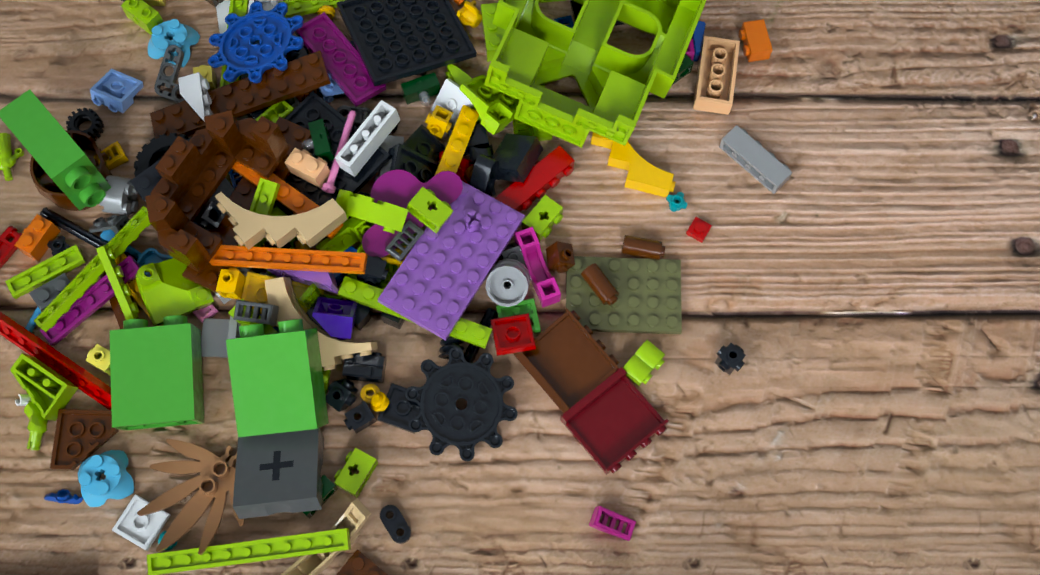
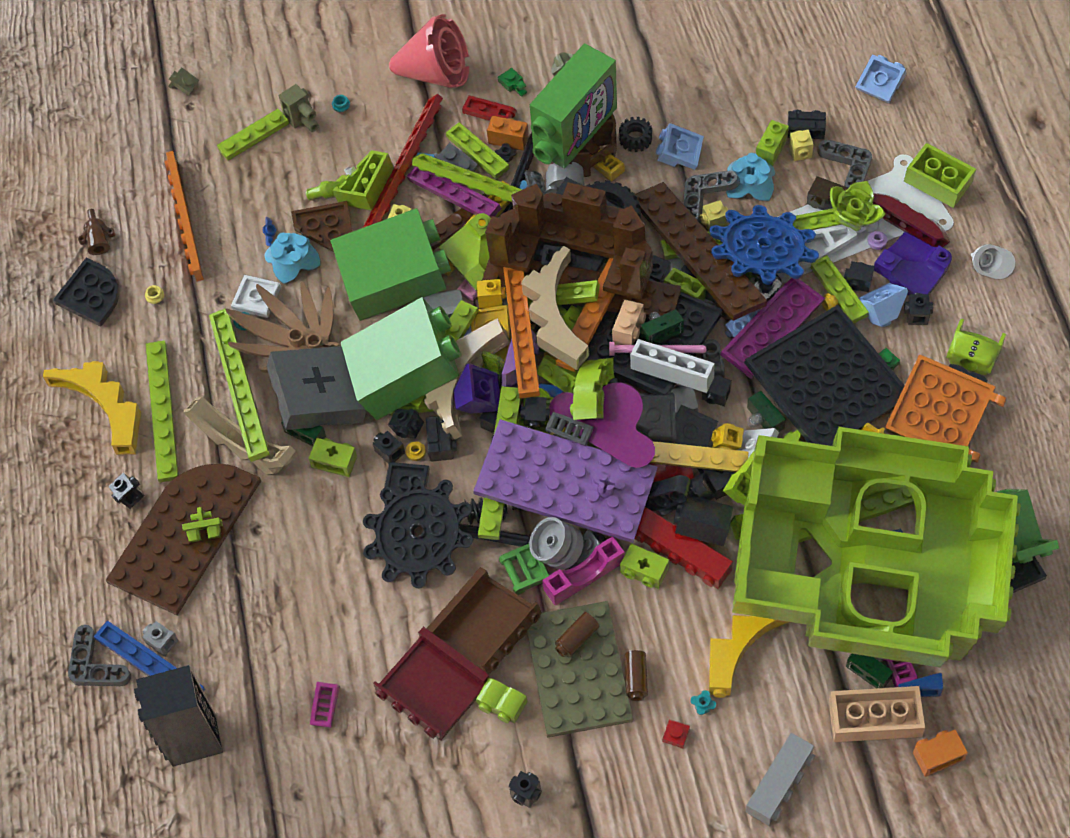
camera: 85 degrees right, 10 degrees down
lime plate [96,244,139,320] -> none
white slope [178,72,213,122] -> none
dark grey slope [233,300,279,326] -> none
yellow plate [371,392,389,412] -> none
black plate [380,505,411,544] -> none
lime brick [406,187,453,234] -> none
red plate [491,313,536,356] -> none
reddish brown brick [546,241,575,273] -> none

